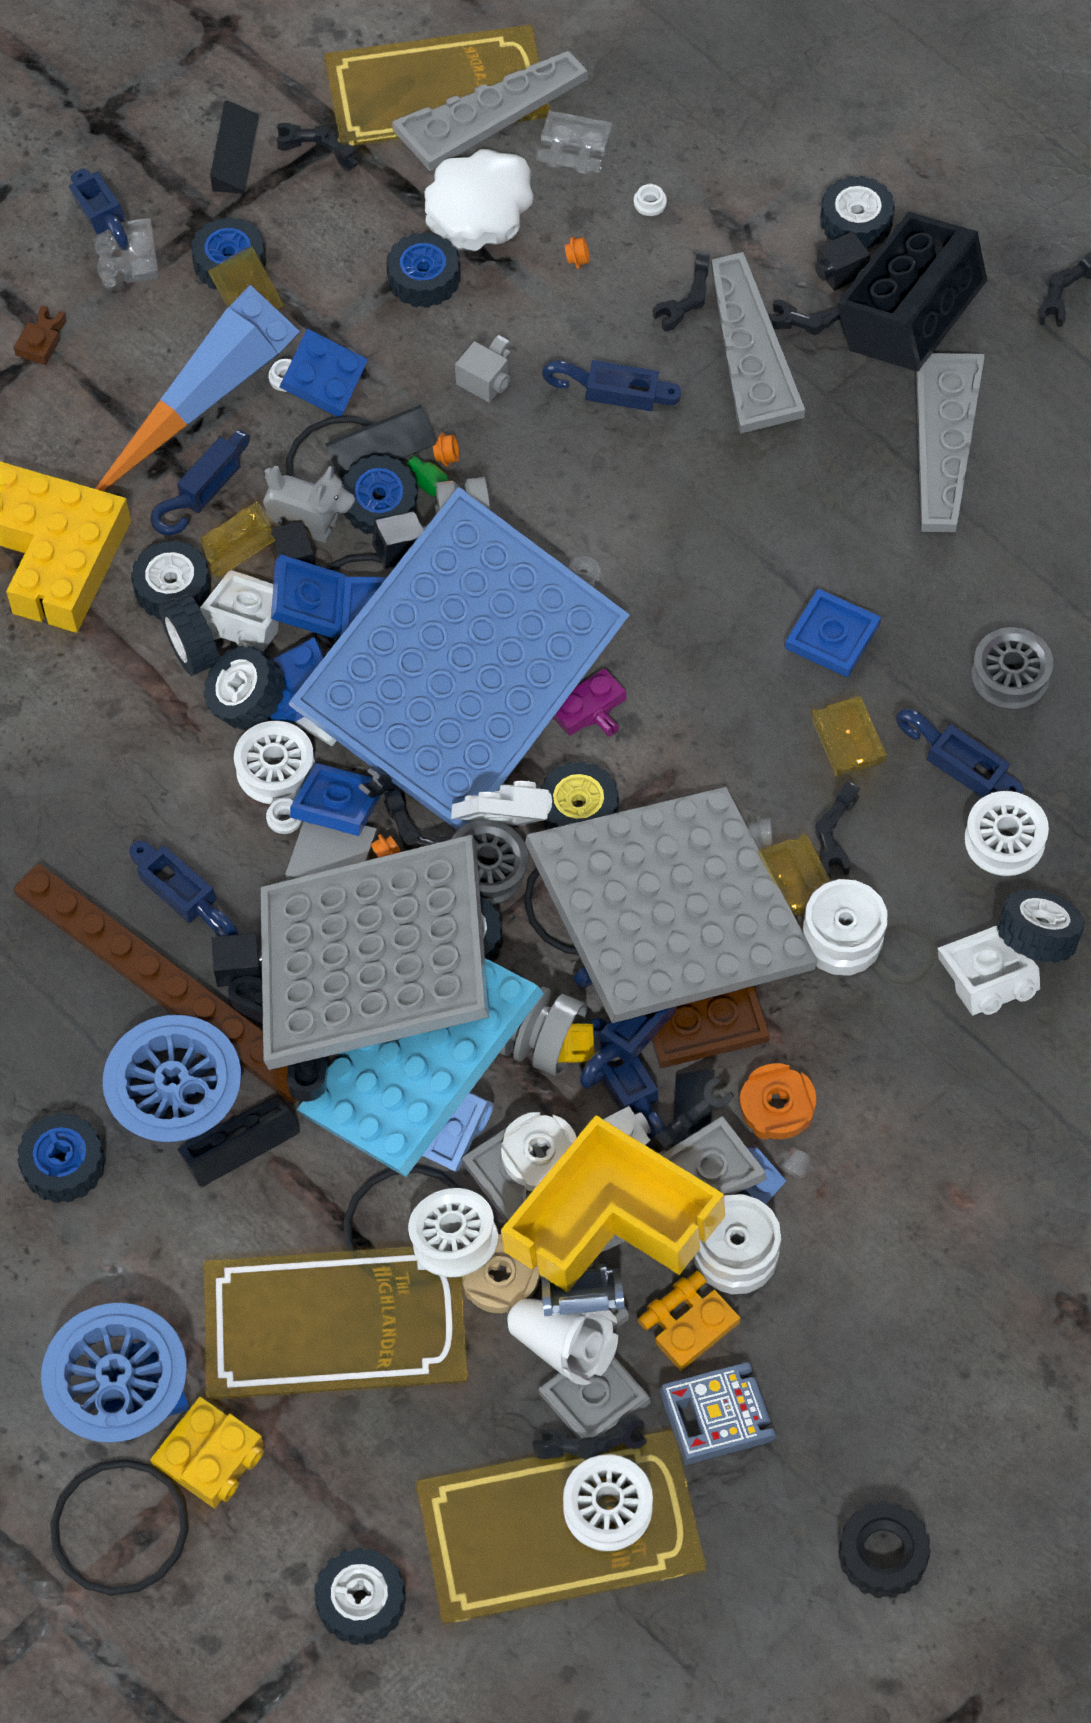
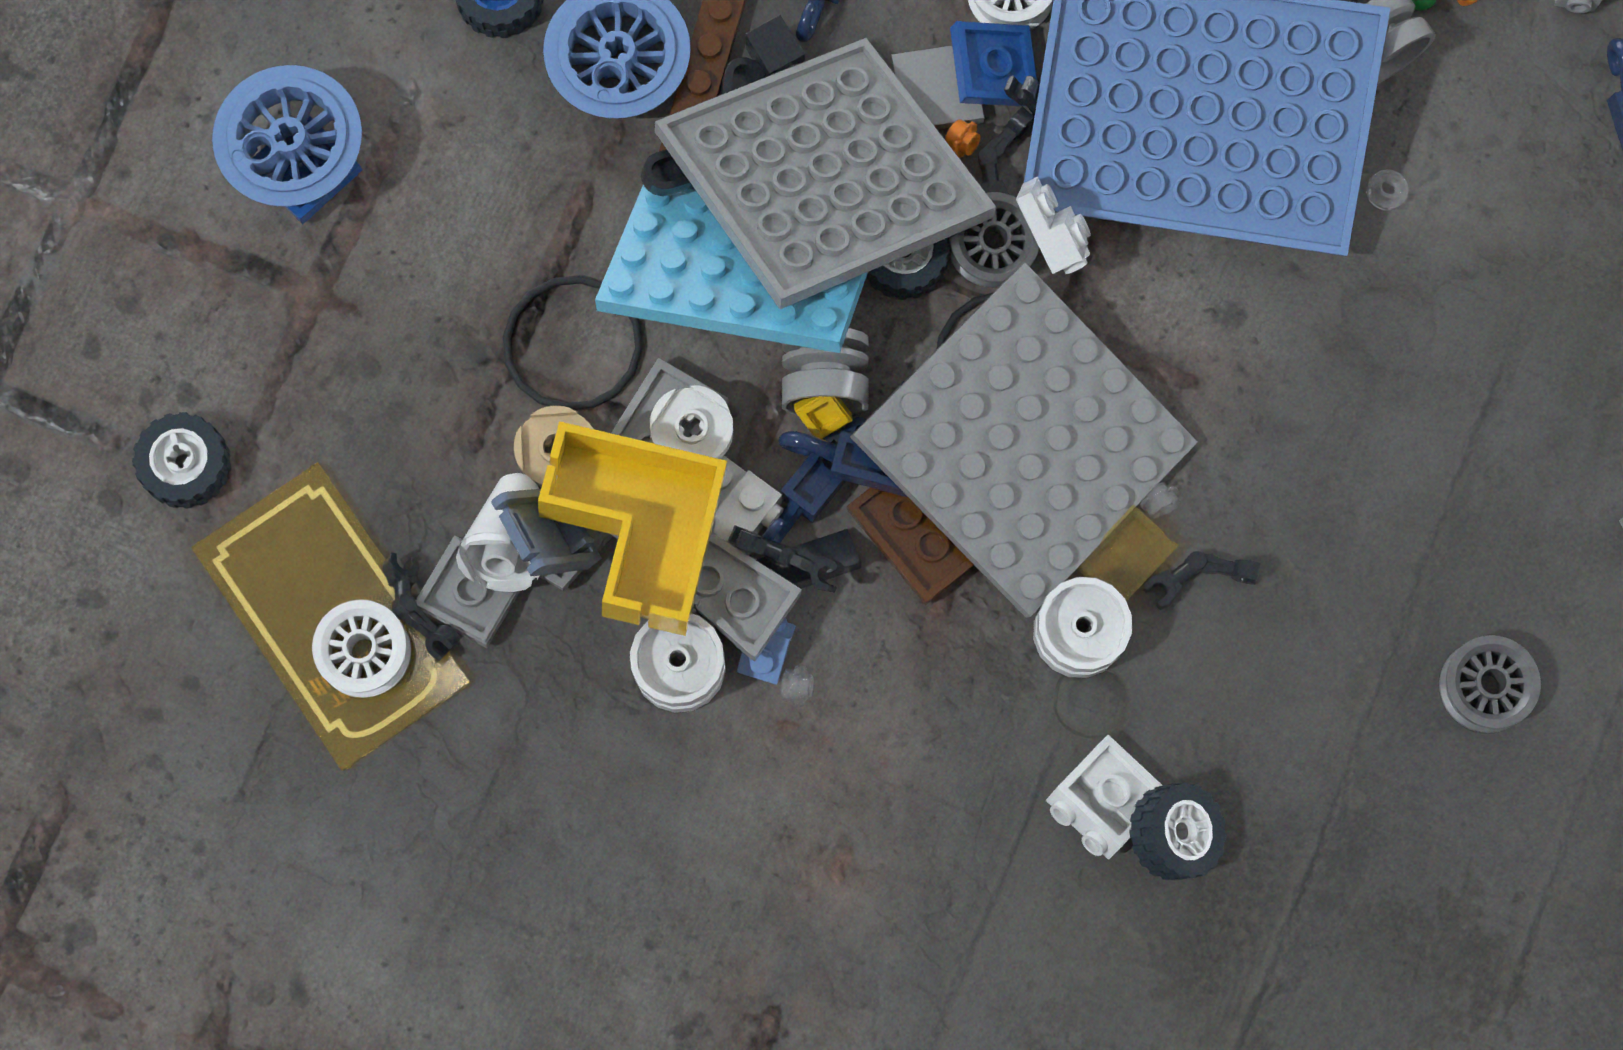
camera: 65 degrees right, 15 degrees up
black piece [50,1459,189,1596] -> none
yellow plate [150,1397,264,1509] -> none
black slope [178,1094,300,1187] -> none
clear yellow piece [203,1247,469,1400] -> none
white plate [266,798,302,834] -> none
white wheel [408,1188,498,1277] -> none
light blue plate [422,1092,494,1171] -> none
wheel [540,761,619,830] -> none
magenta plate [553,669,627,737] -> none
light orange plate [637,1270,740,1371] -> none
sand blue container [659,1363,776,1466] -> none
orange plate [739,1063,816,1140] -> none
blue plate [785,589,881,678] -> none
clear yellow plate [811,696,886,777] -> none
black tyre [838,1502,931,1598] -> none
dark blue piece [896,709,1023,798] -> none
white wheel [965,791,1049,876] -> none

